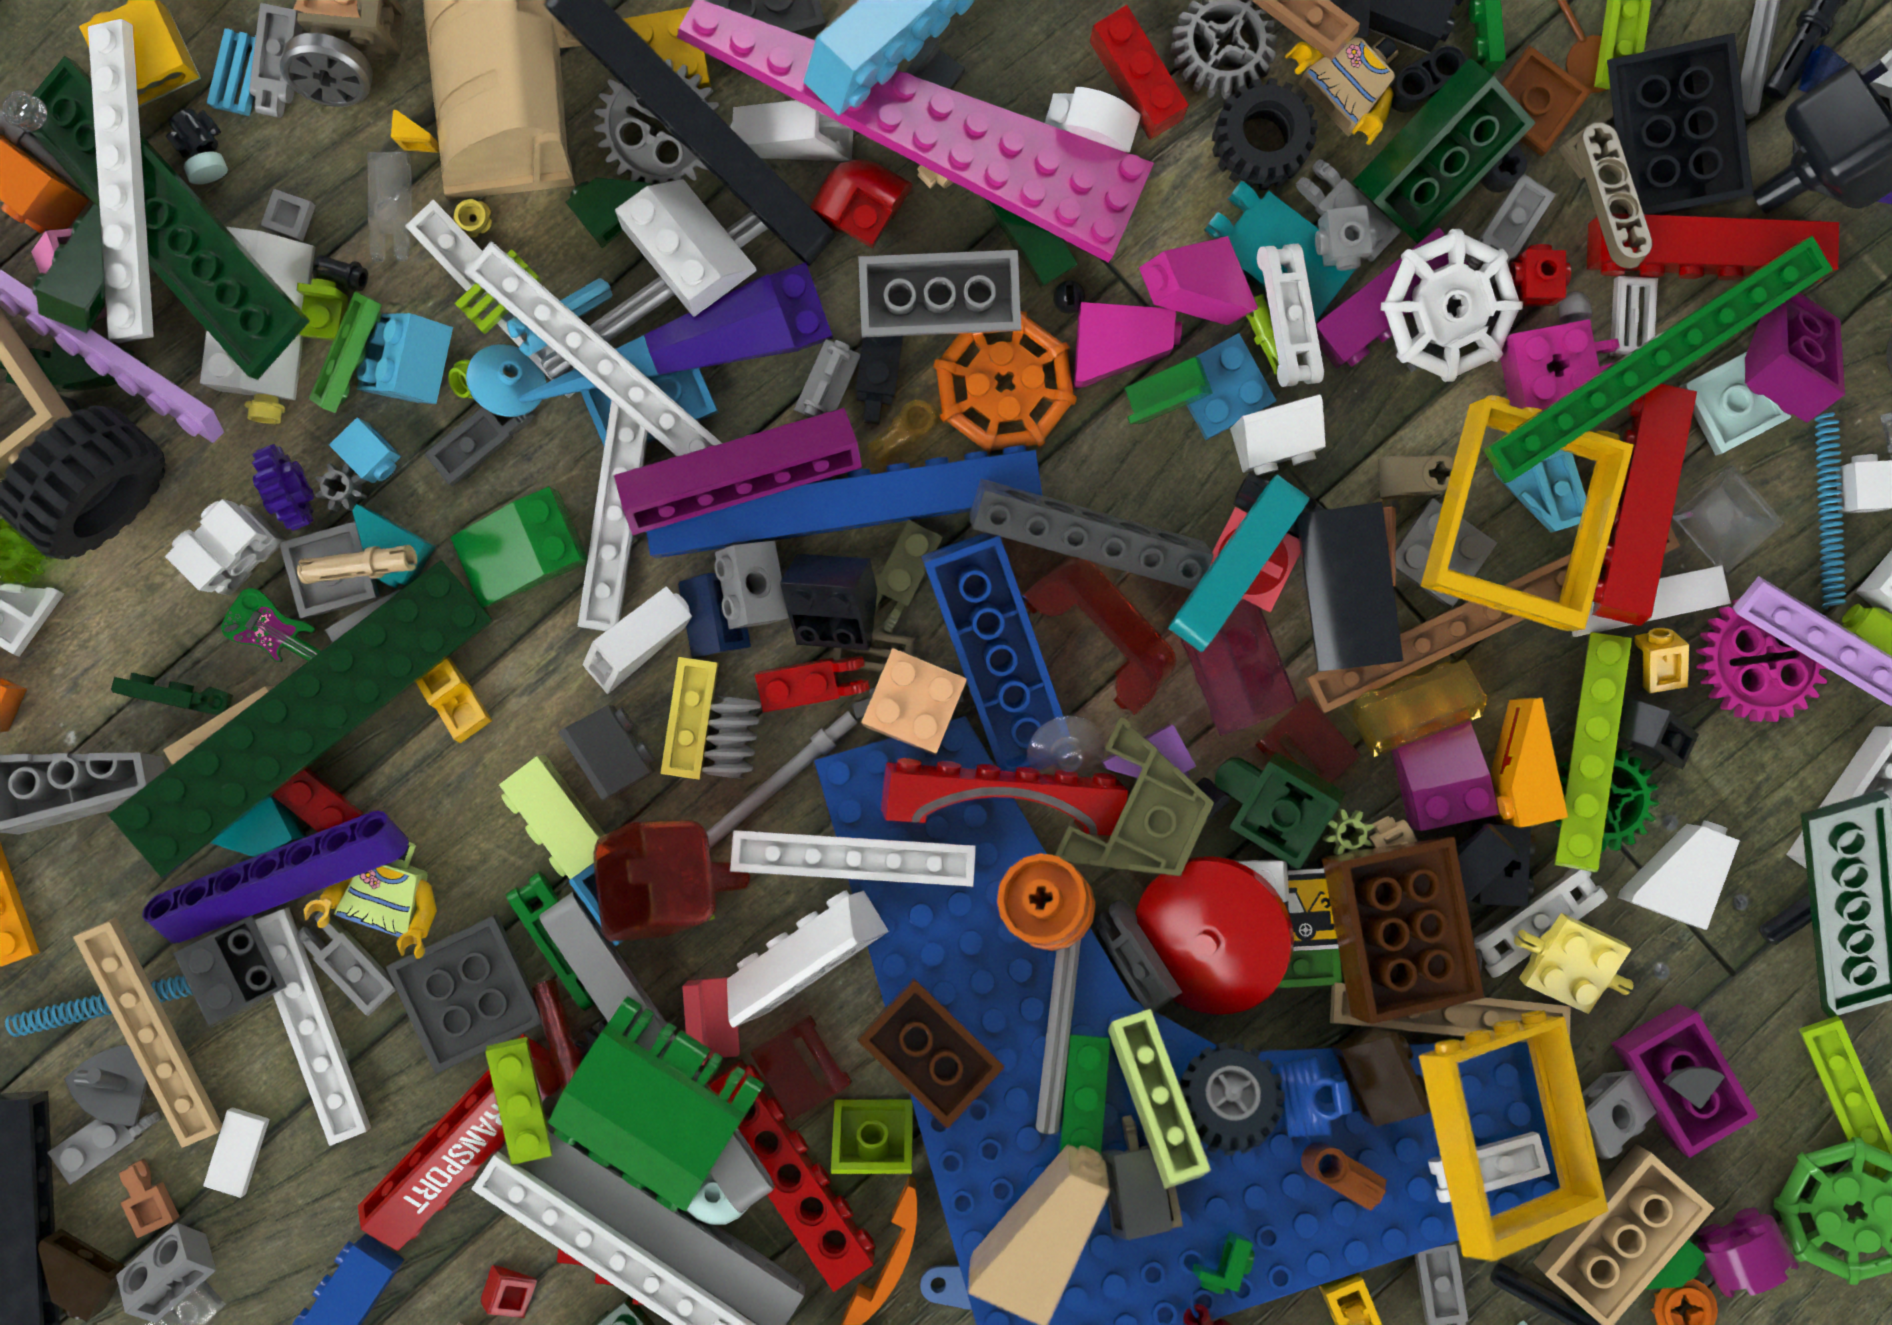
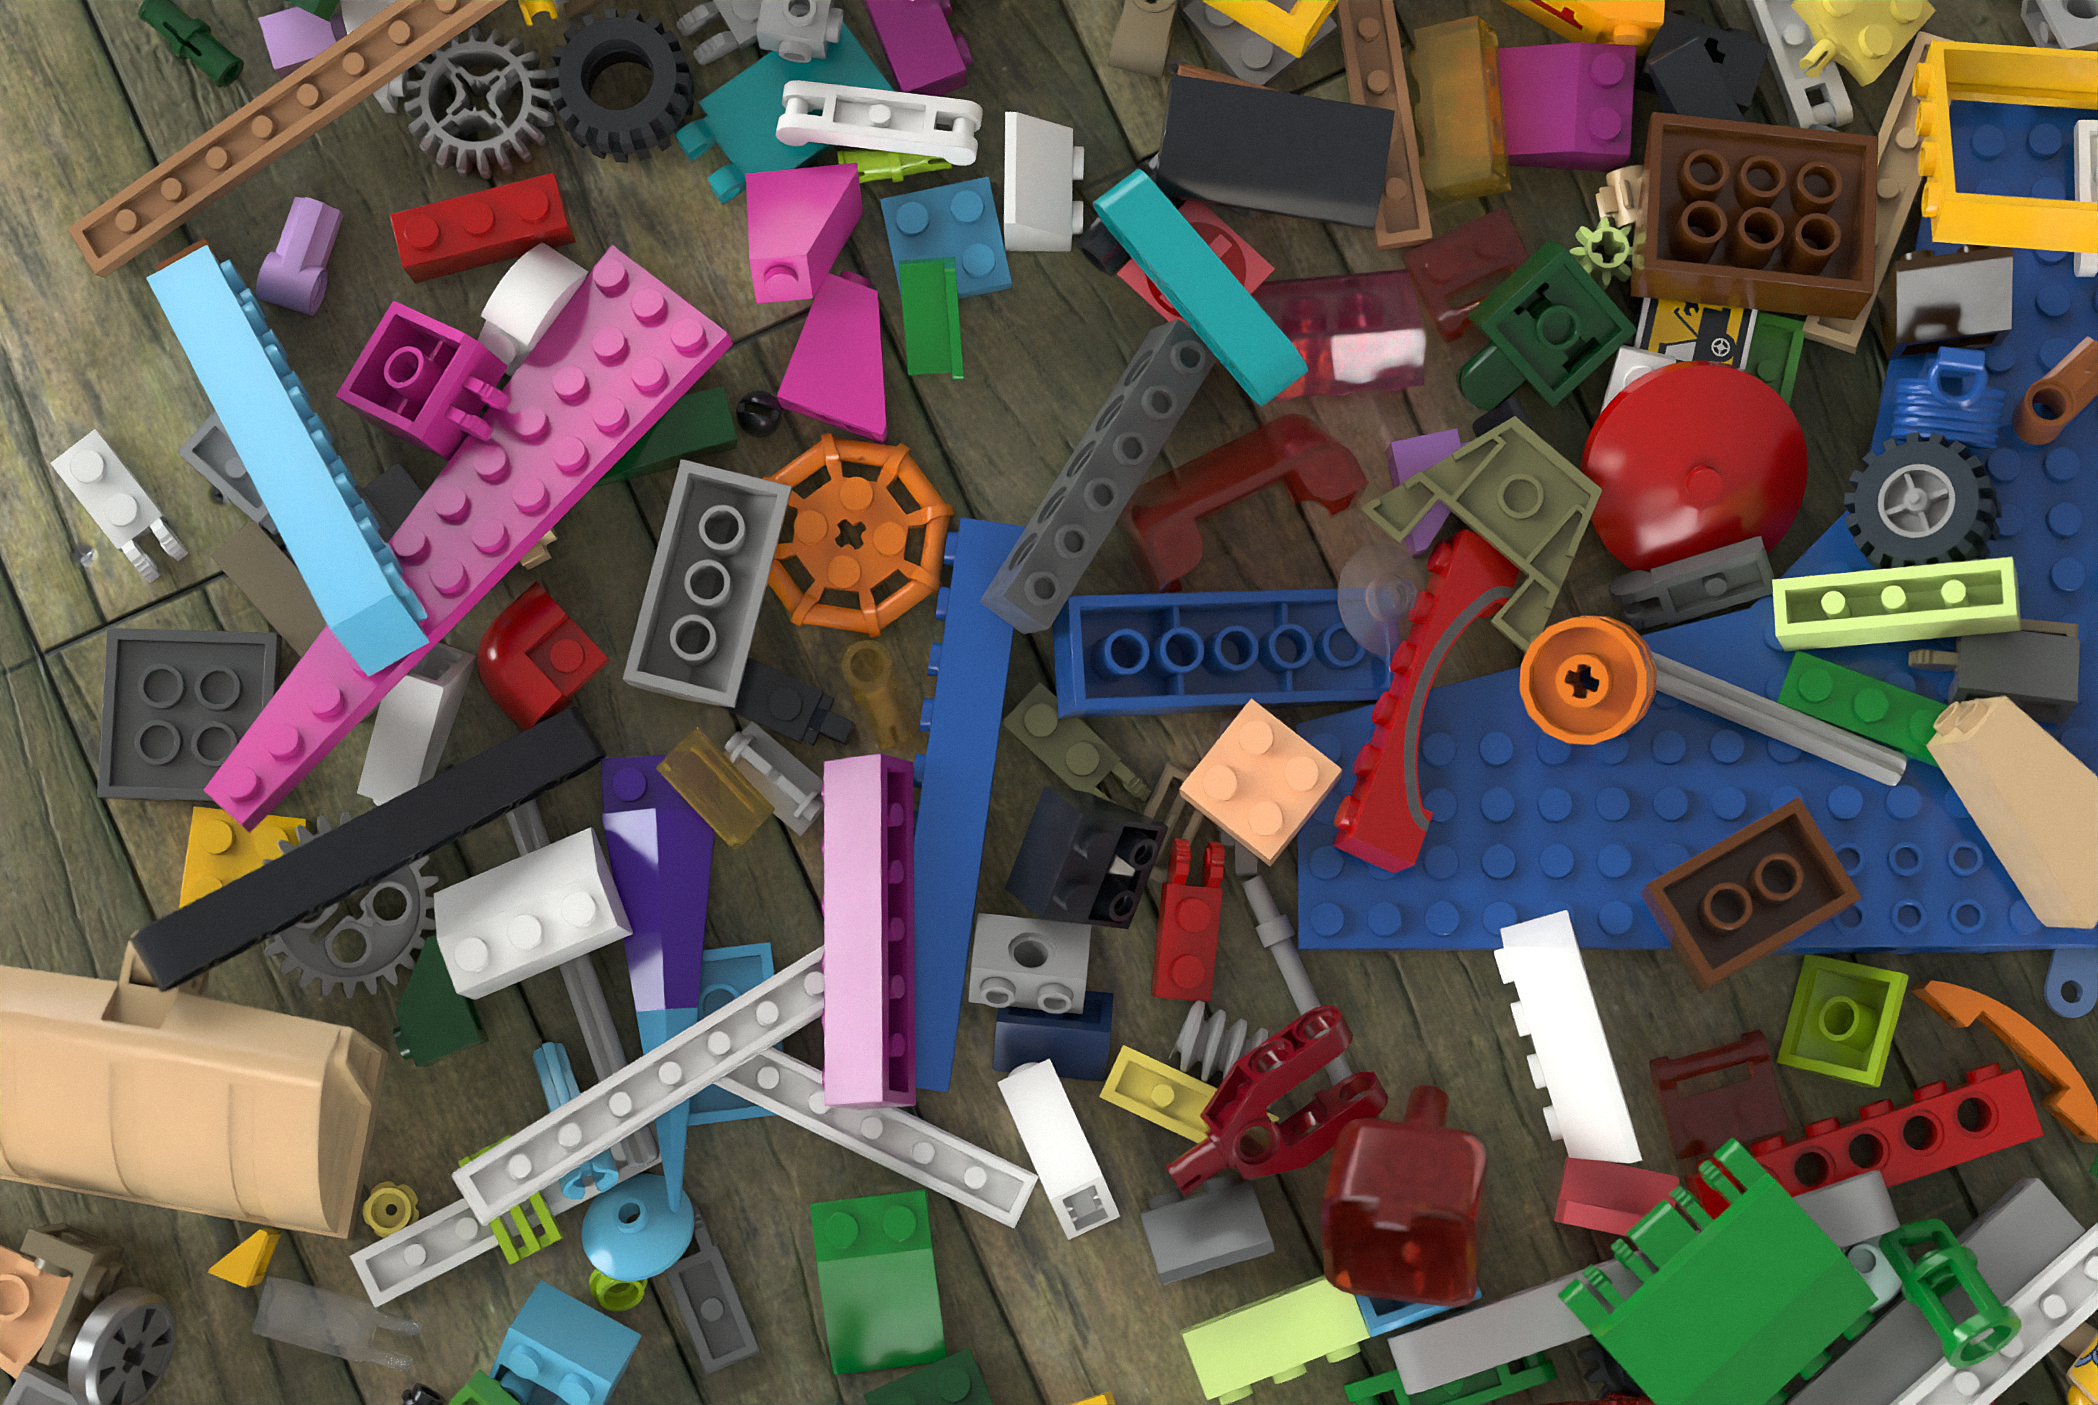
camera: 80 degrees left, 5 degrees down
white plate [730,830,976,886] -> none
none -> dark pink hinge [335,301,512,462]
none -> clear yellow tile [656,727,775,850]
none -> dark red piece [1164,1005,1388,1197]
none -> green piece [1878,1218,2022,1368]

